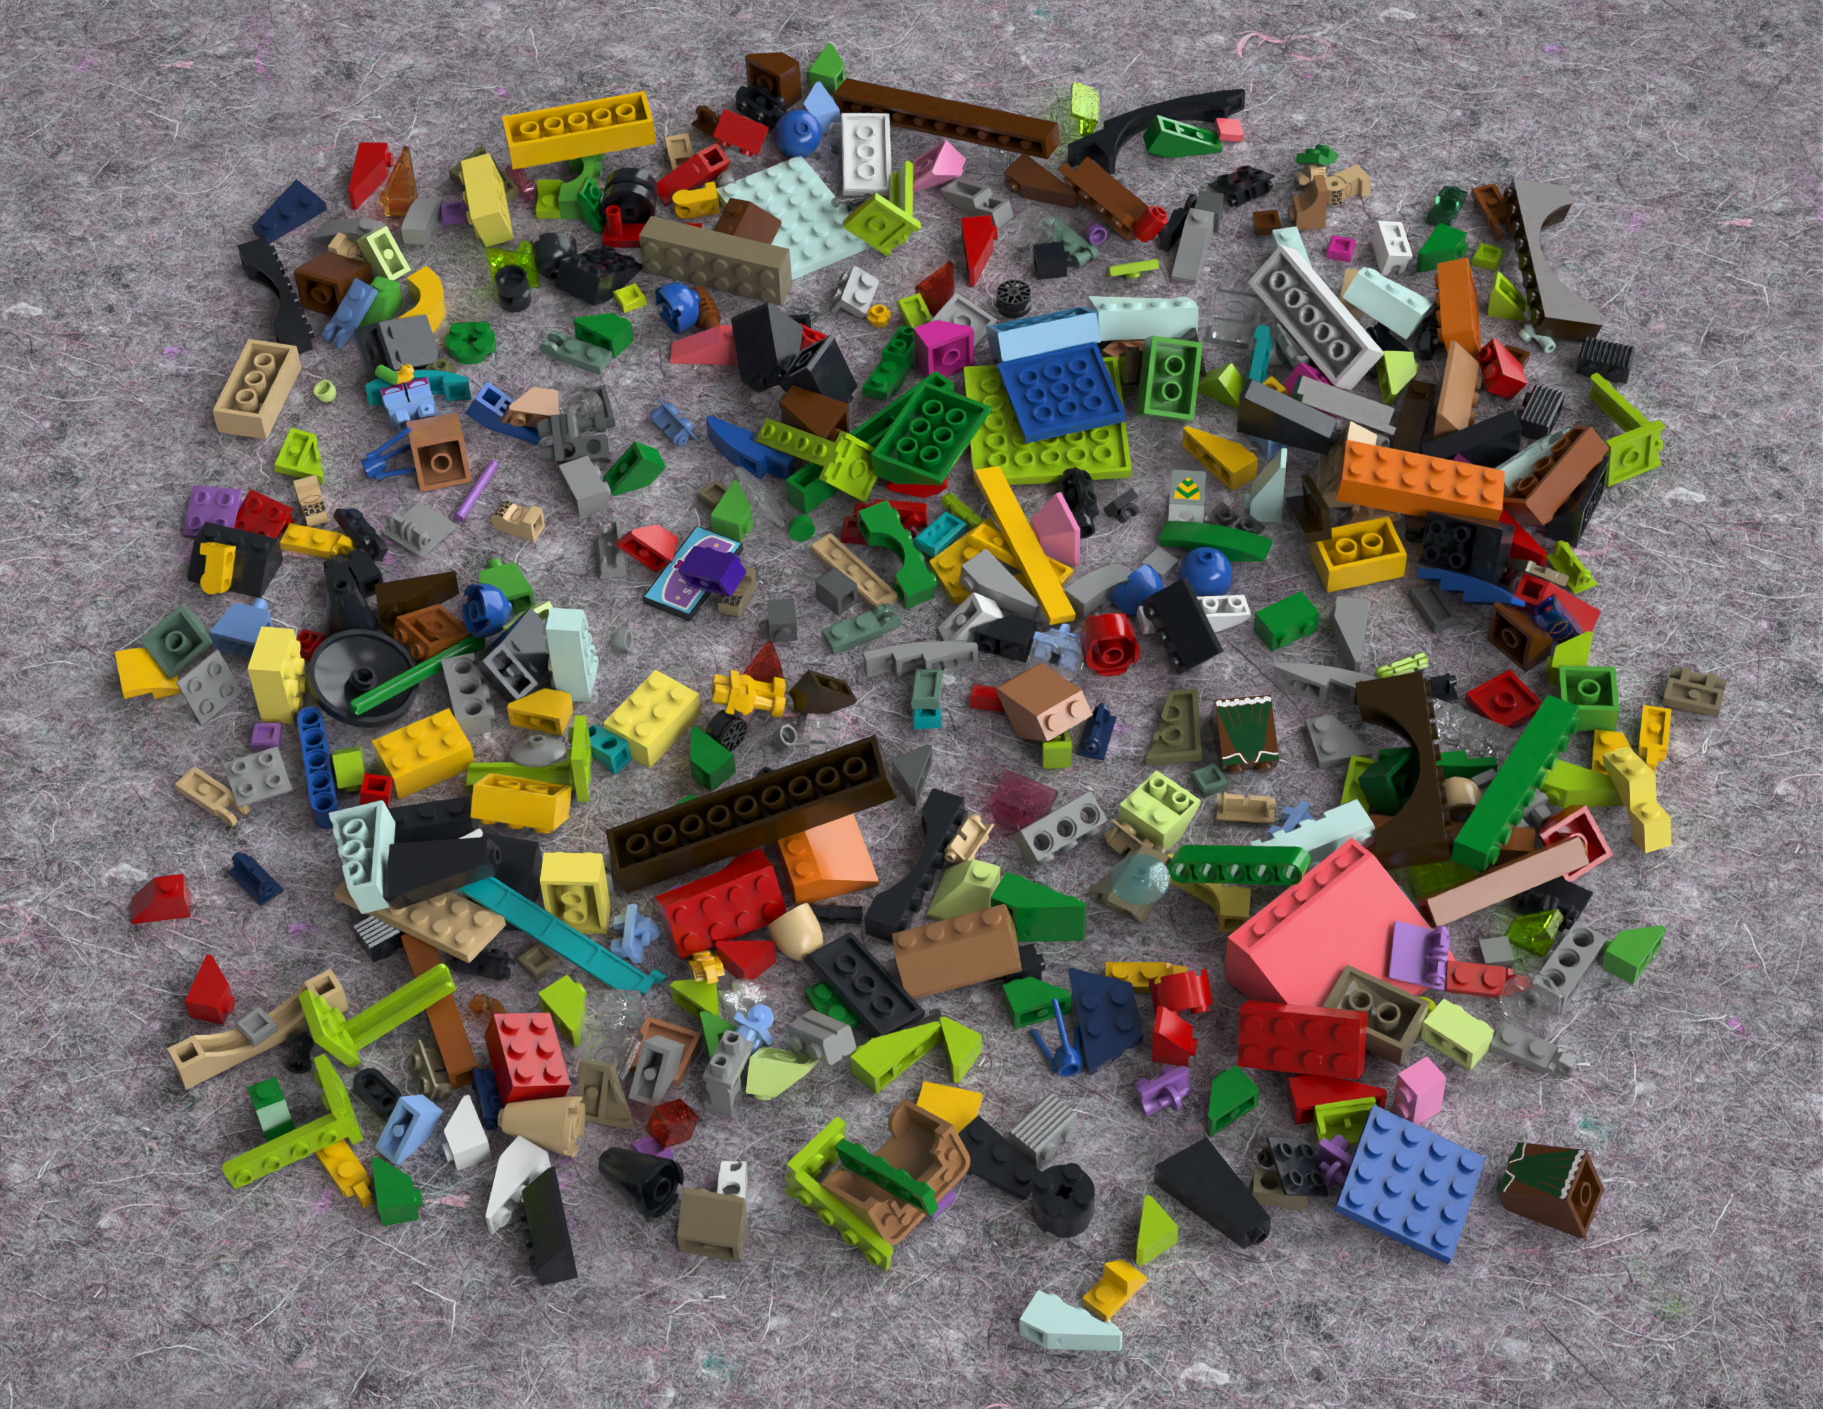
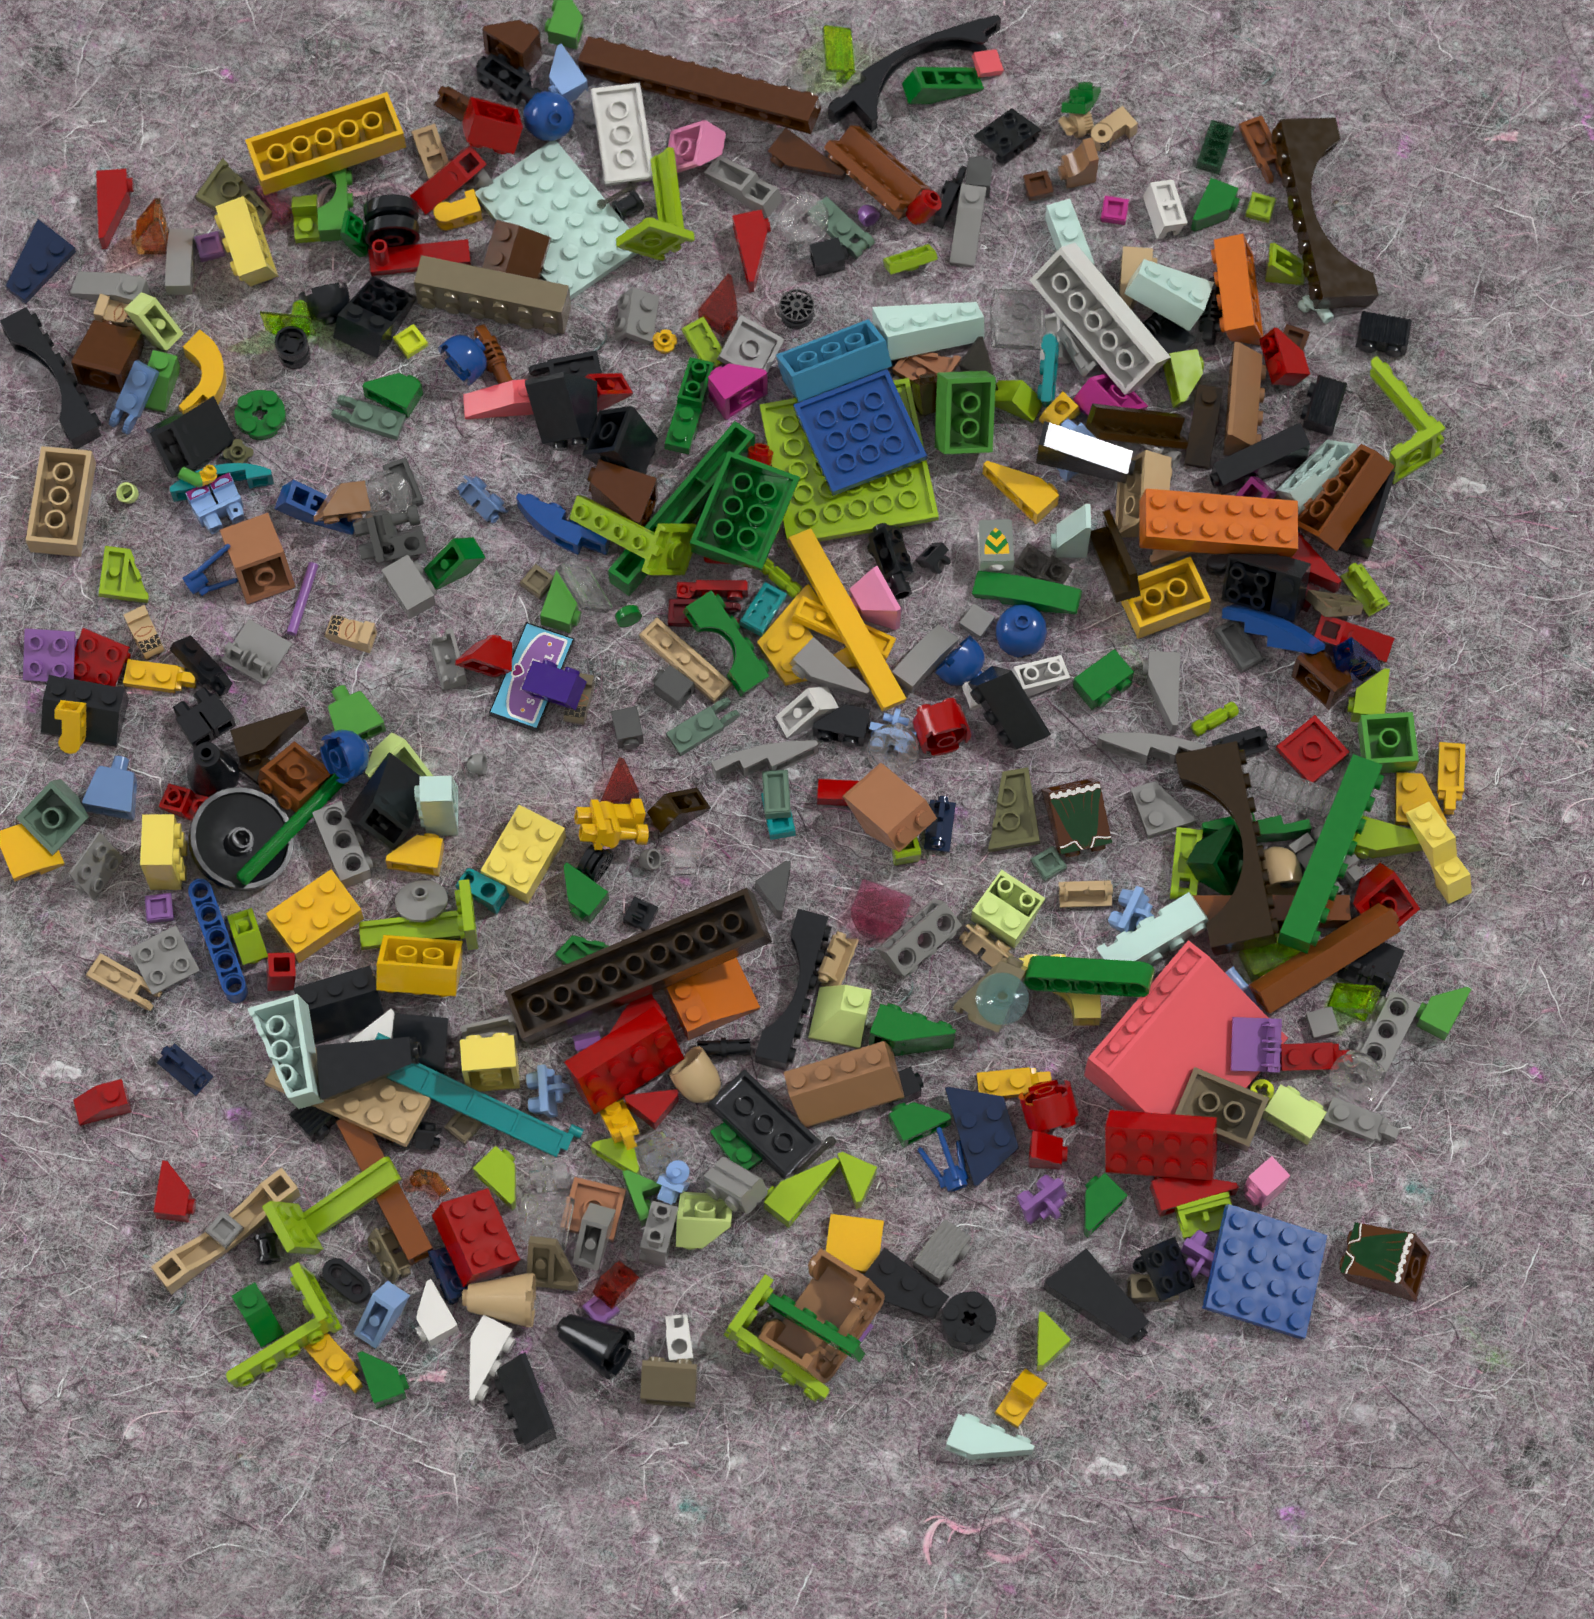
camera: 10 degrees left, 20 degrees up
dark tan plate [1662,667,1727,718] -> none

